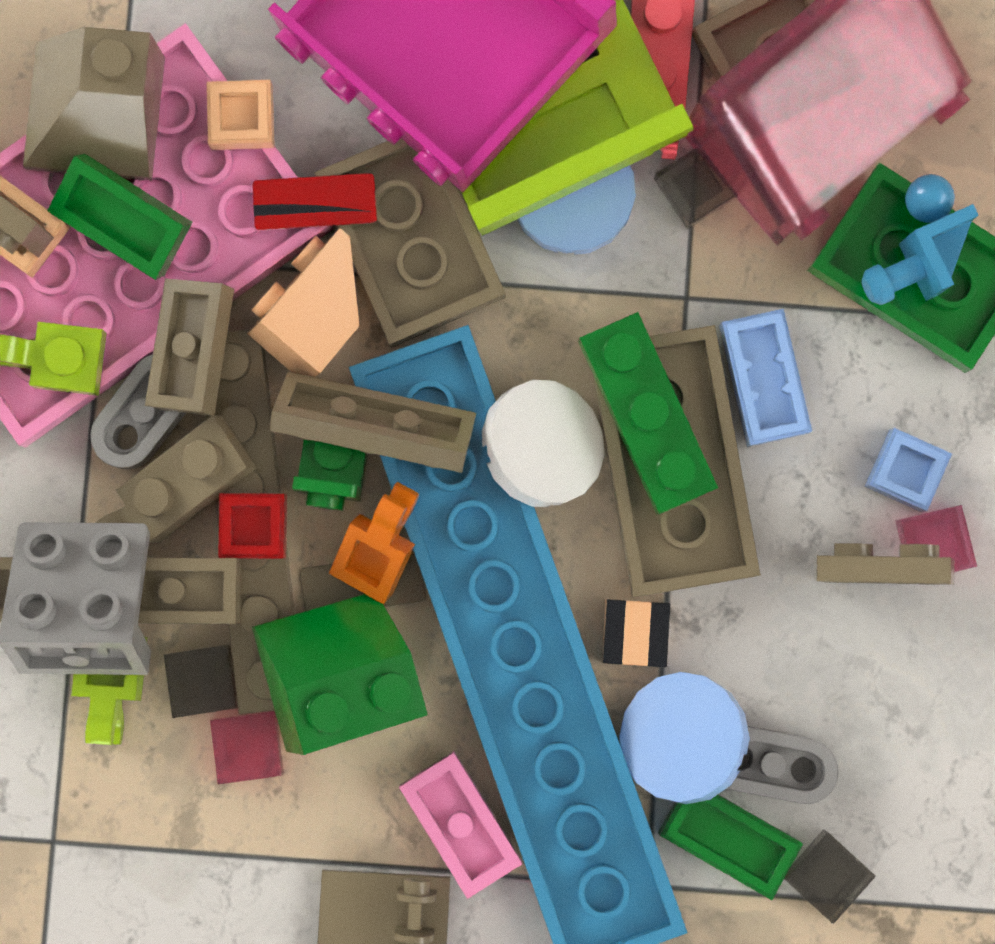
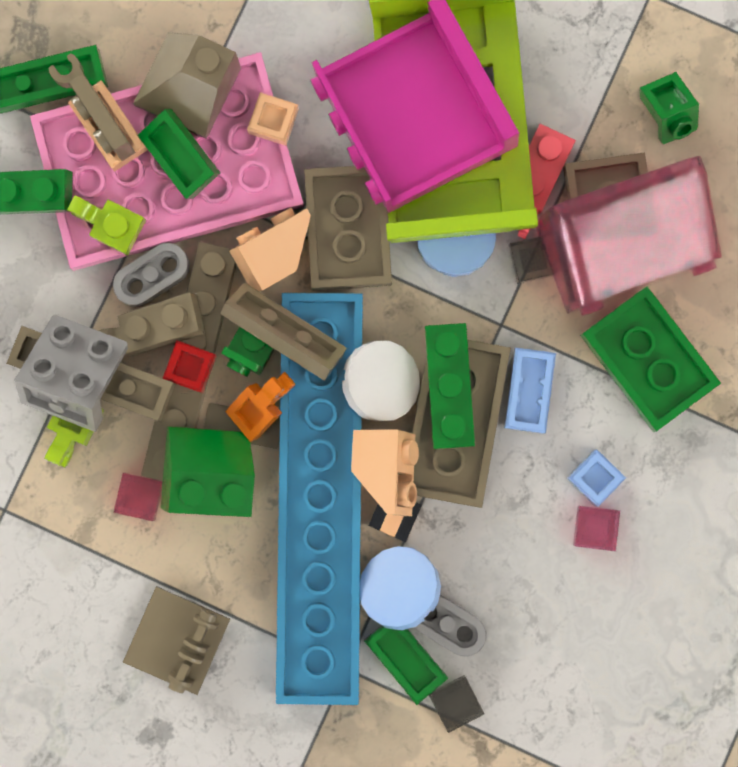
camera: 30 degrees right, 0 degrees up
dark tan plate [145,278,234,416] -> none
clear smoke tile [164,644,238,718] -> none
red sticker [252,173,377,230] -> none
bright pink plate [399,751,523,899] -> none
dark tan plate [817,543,955,585] -> none
dark azure piece [862,174,979,305] -> none
none -> light nougat slope [351,430,419,516]

